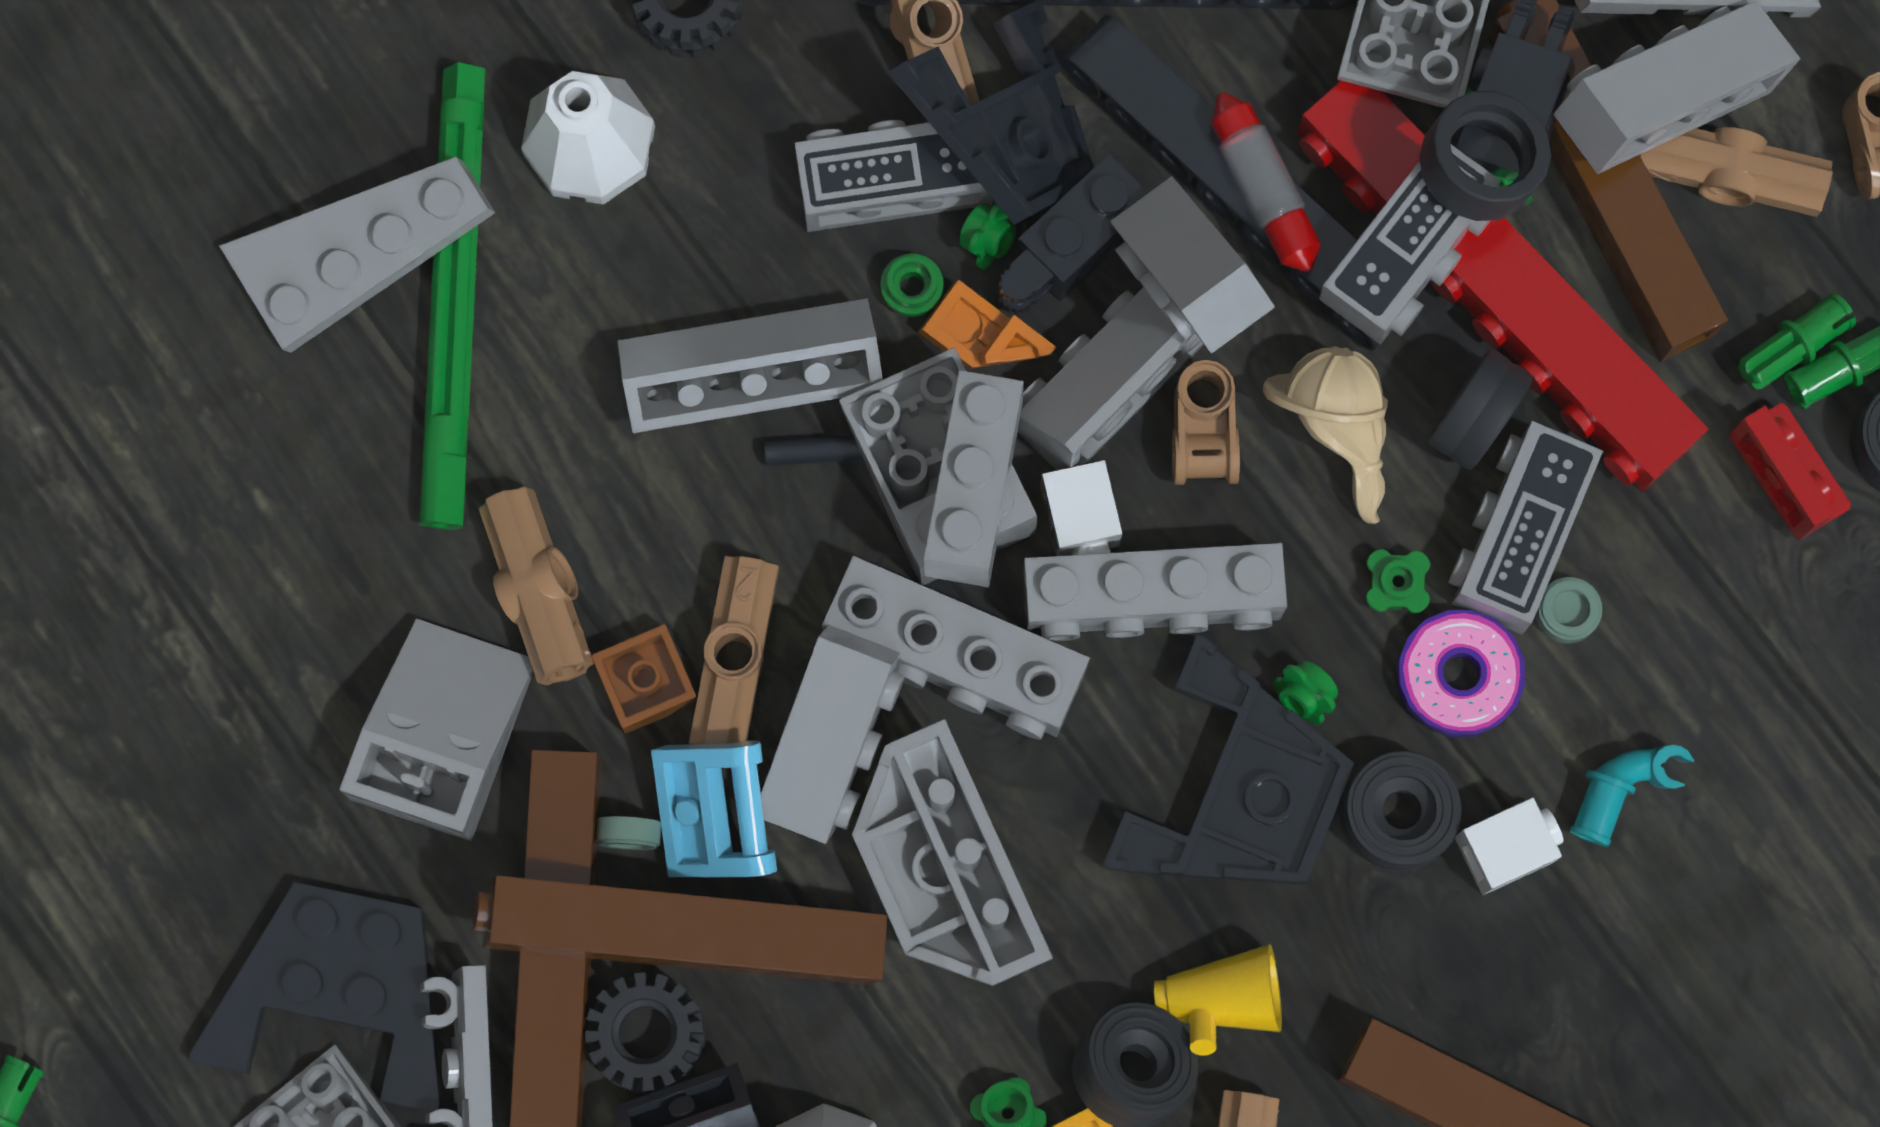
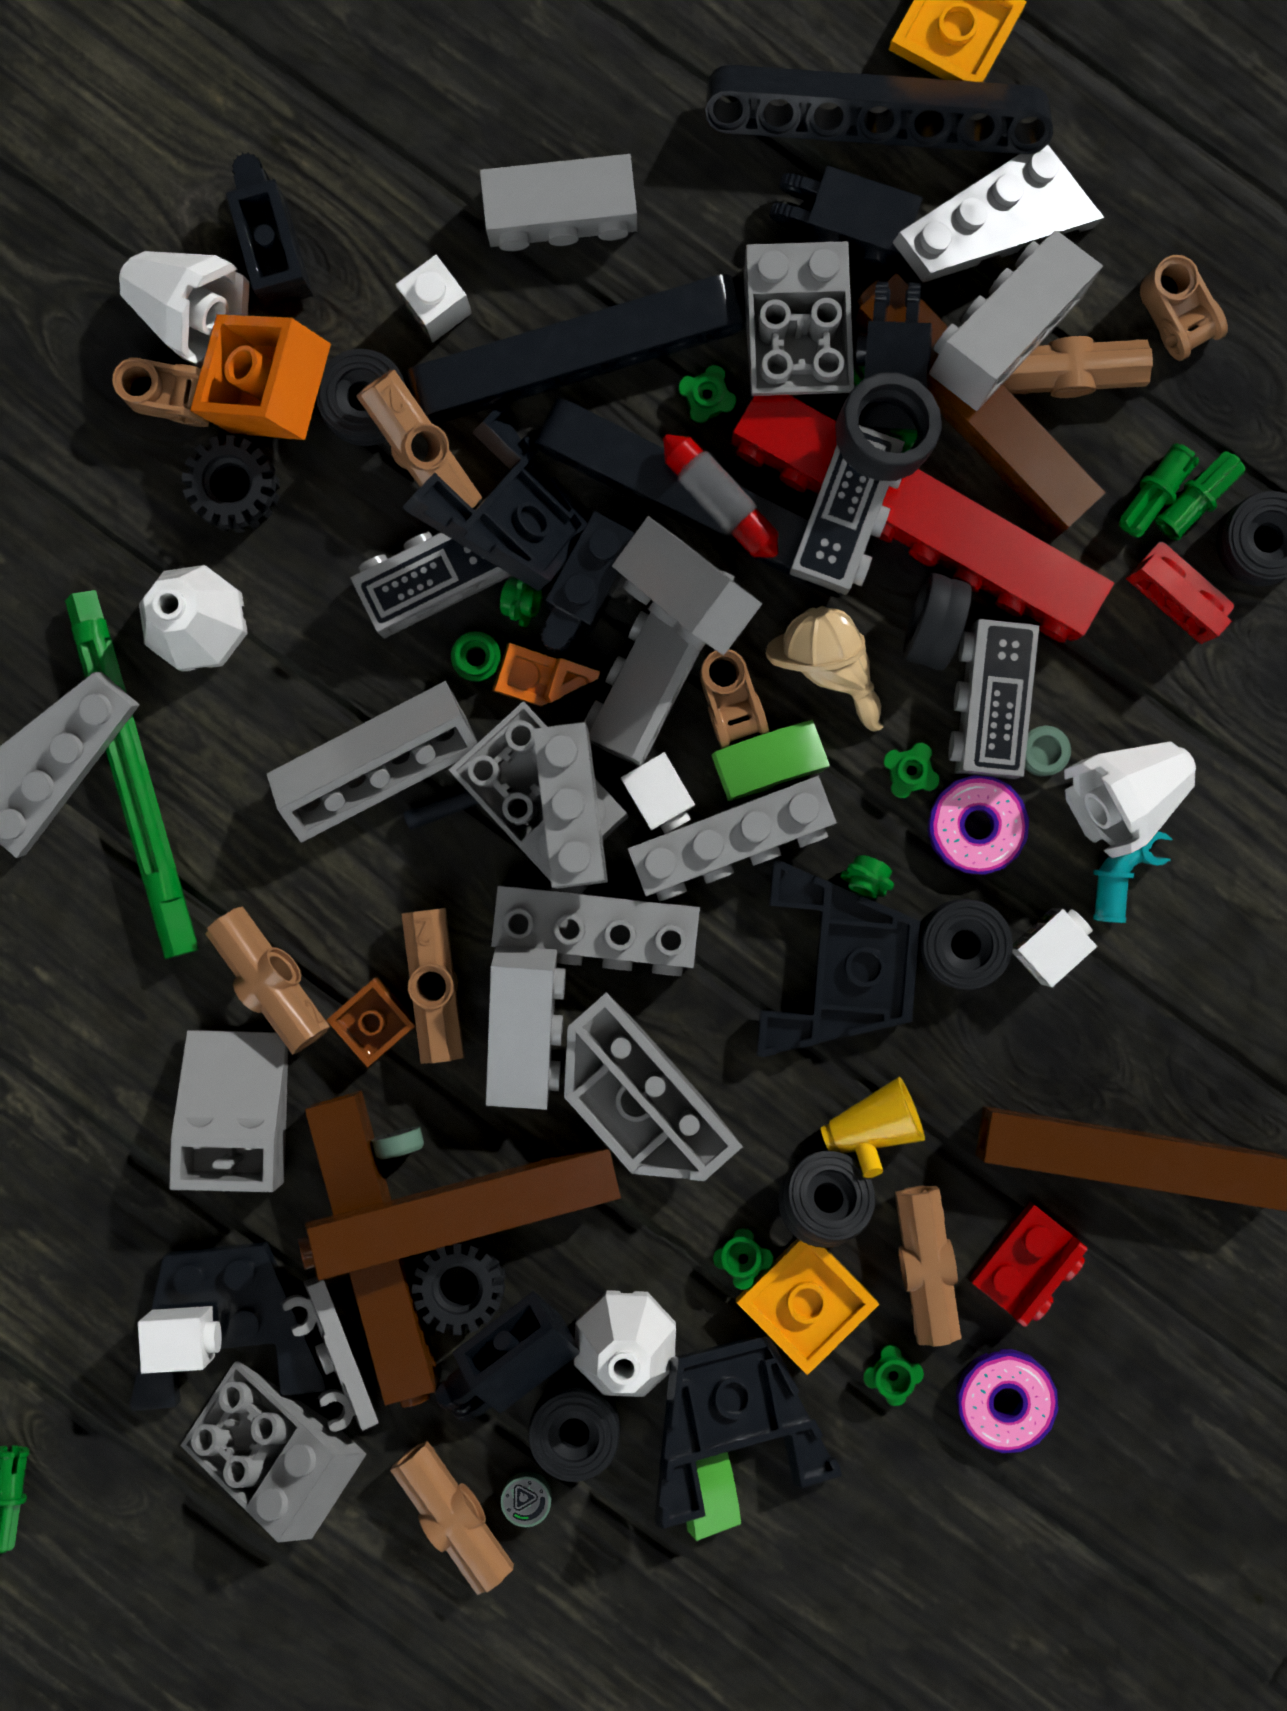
camera: 10 degrees left, 10 degrees up
medium azure plate [651,741,777,877] -> none
none -> white brick [138,1306,222,1374]
none -> green plate [679,365,736,424]
none -> bright green slope [712,720,830,801]
none -> white cone [1064,741,1196,858]

